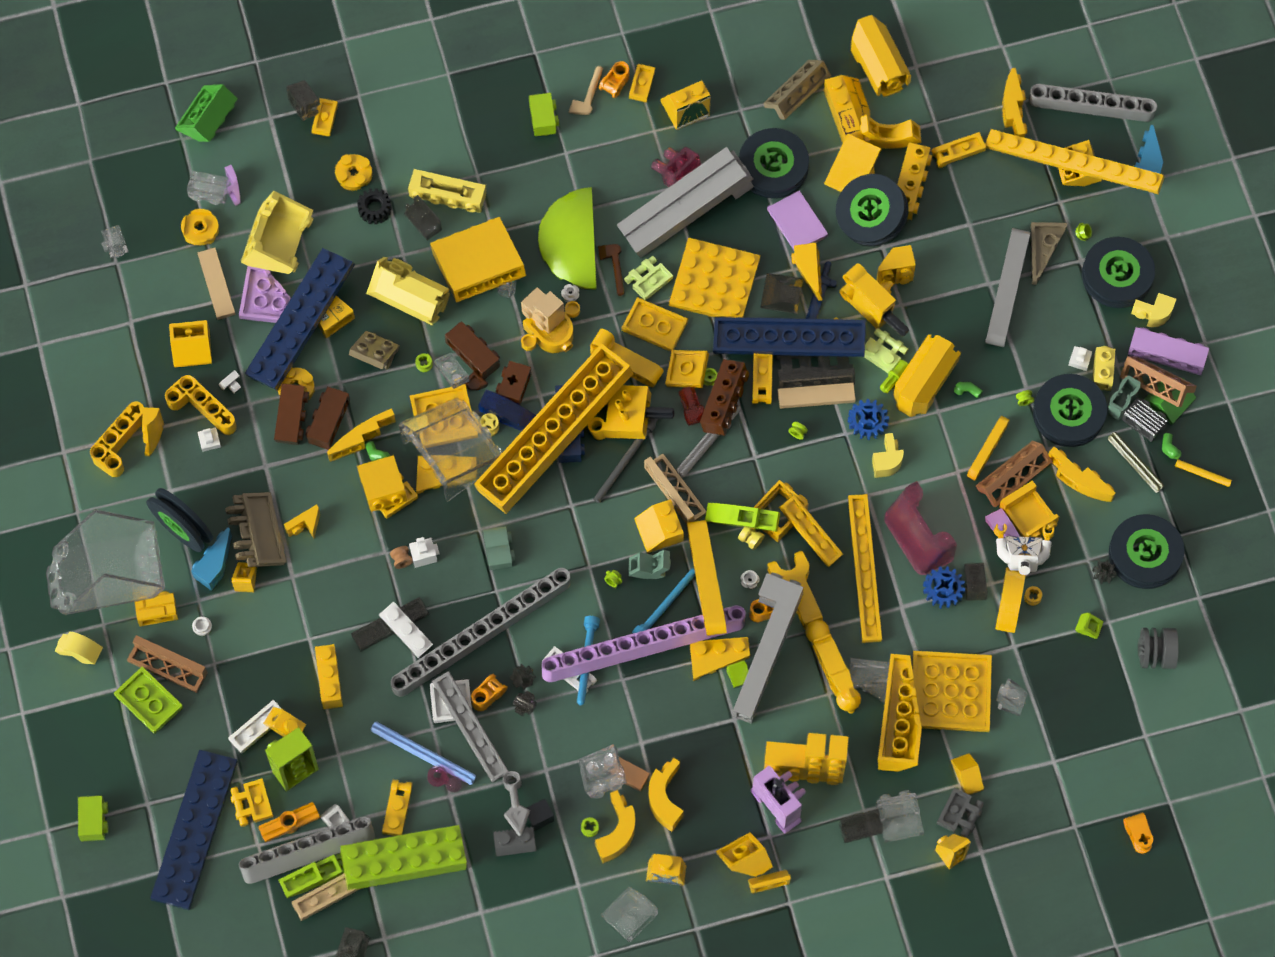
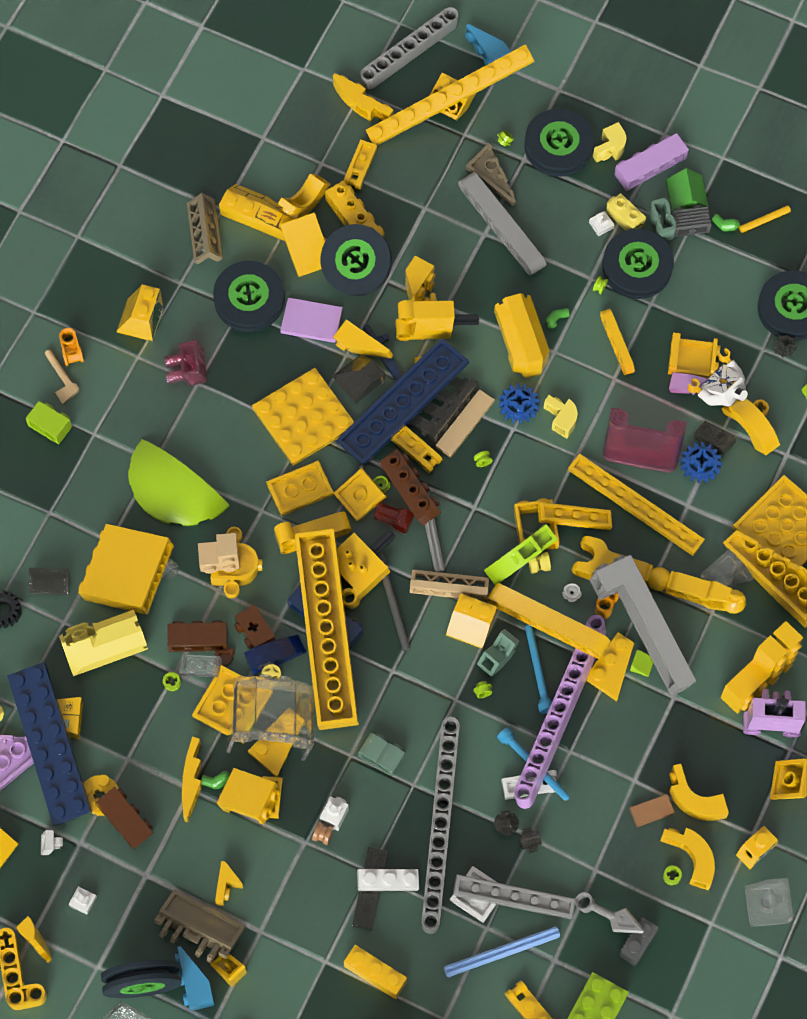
camera: 50 degrees left, 0 degrees up
yellow beam [165,375,237,435] -> none
reddish brown brick [305,386,350,450] -> none
dark tan plate [349,331,400,370] -> none
light yellow brick [408,169,486,213] -> none
clear pink plate [427,766,462,793] -> none
light orange piece [471,674,508,711] -> none
black panel [527,799,555,831] -> none
white plate [561,284,580,302] -> none
clear plate [578,744,627,798] -> none
reddish brown piece [598,244,625,296] -> none
light grey brick [617,147,754,259] -> none
yellowish green plate [624,256,673,300] -> none
yellow plate [629,64,655,102] -> none
yellow brick [851,15,911,97] -> none
yellowish green plate [864,328,909,373] -> none
lime axle [880,360,908,393] -> none
medium nougat fence [976,440,1052,507] -> none
yellow slope [1048,446,1116,502] -> none
axle [1108,432,1164,493] -> none
medium nougat fence [1120,356,1197,407] -> none

